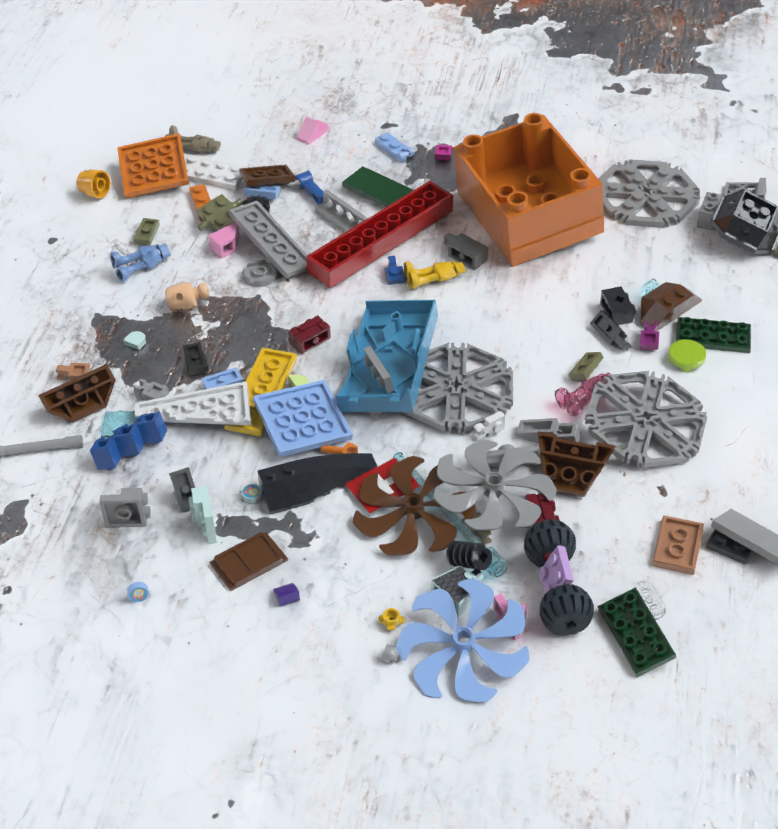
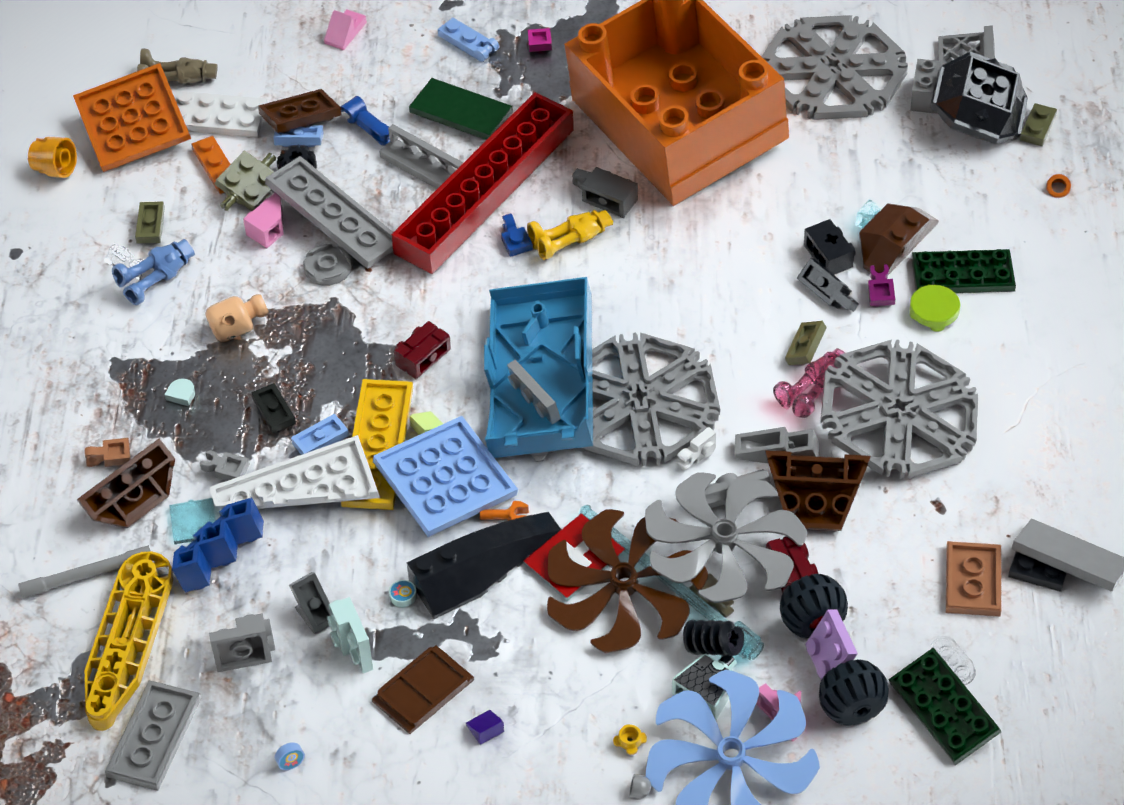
camera: 10 degrees left, 5 degrees up
none -> yellow beam [84,551,174,731]
none -> light grey tile [105,680,201,791]

